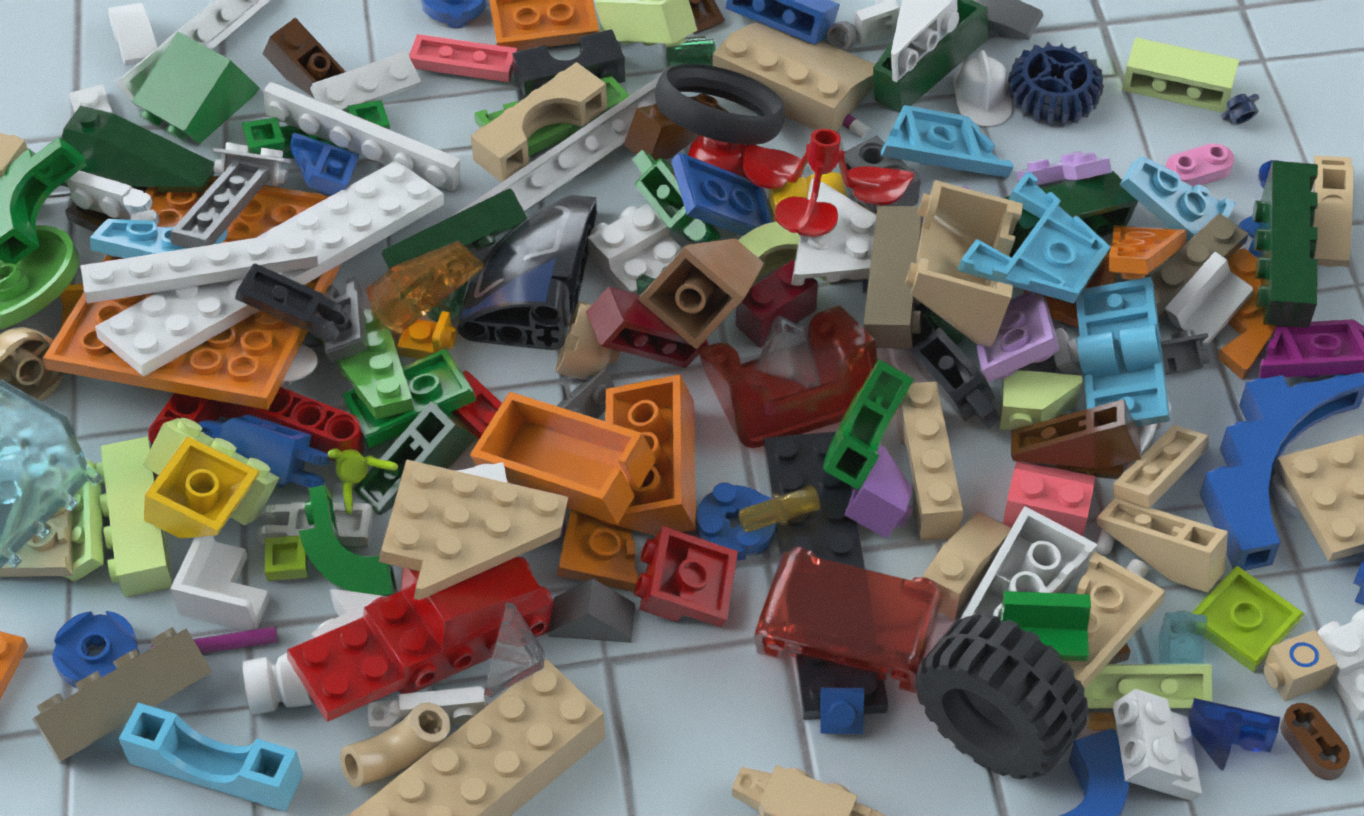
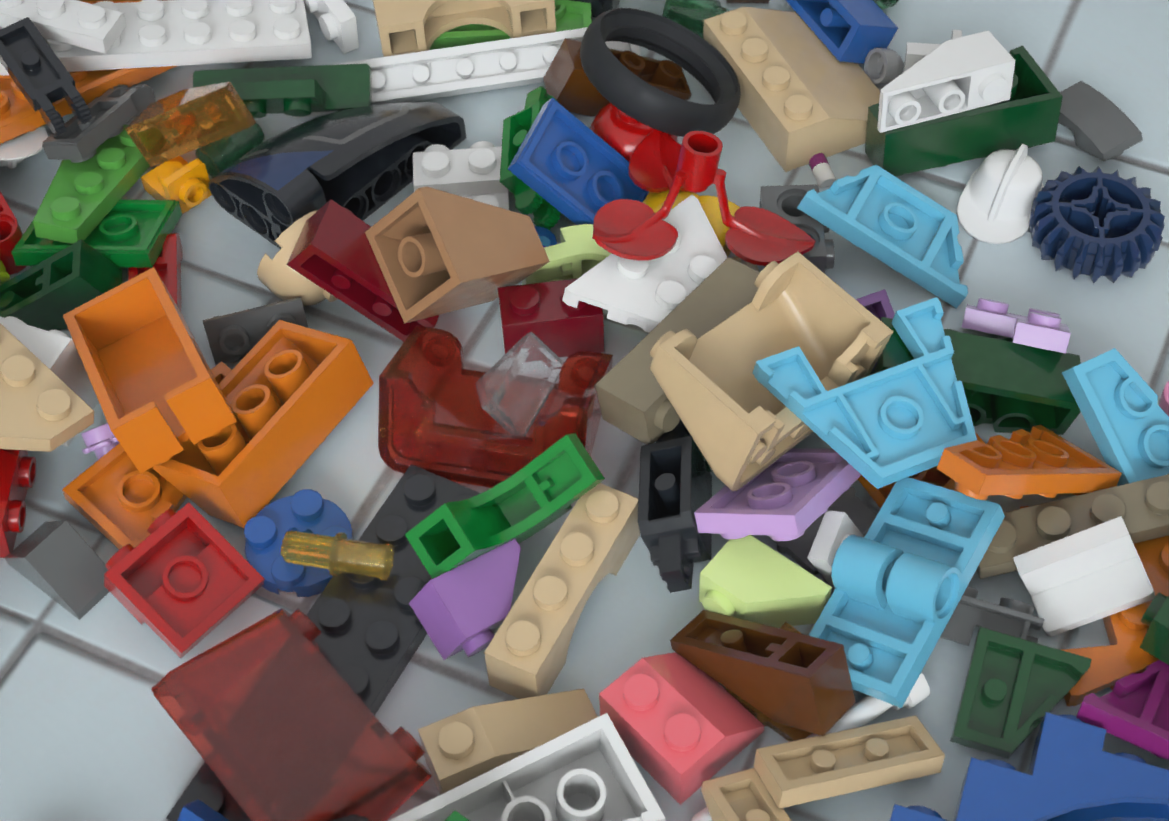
camera: 35 degrees right, 0 degrees up
none -> dark green wing [950,627,1092,759]

